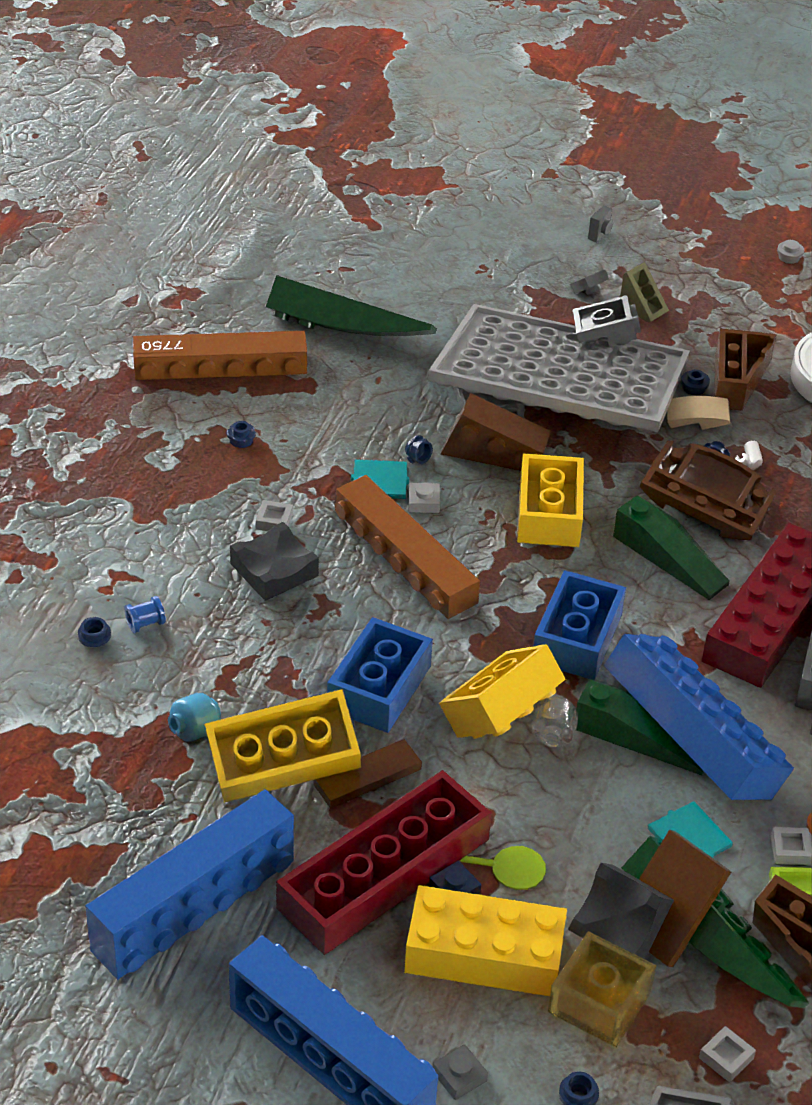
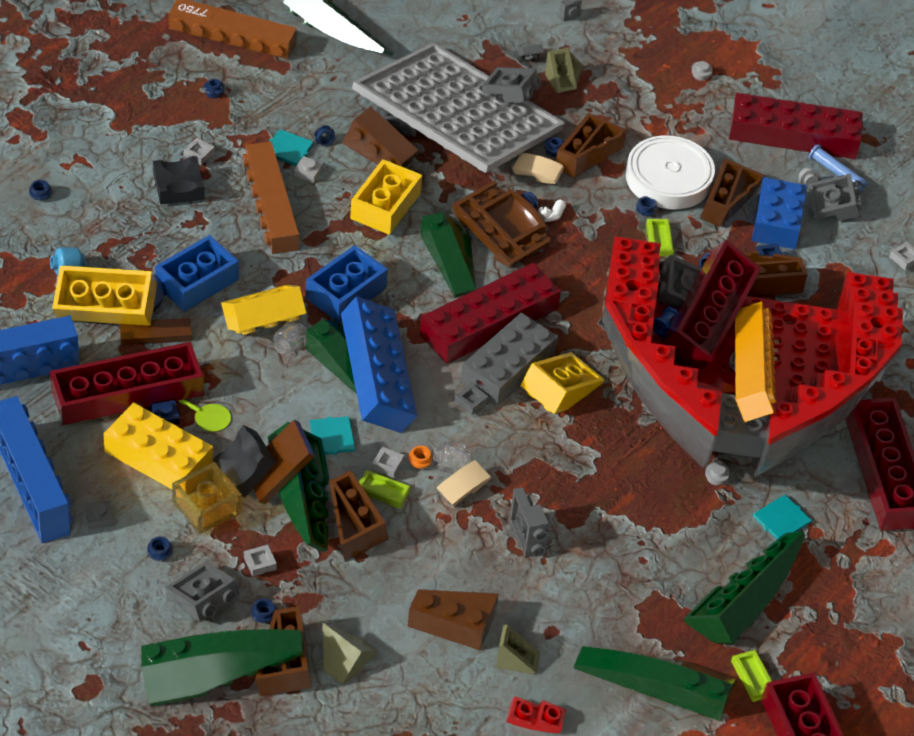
camera: 20 degrees right, 5 degrees up
blue bush [124,596,166,633] -> none

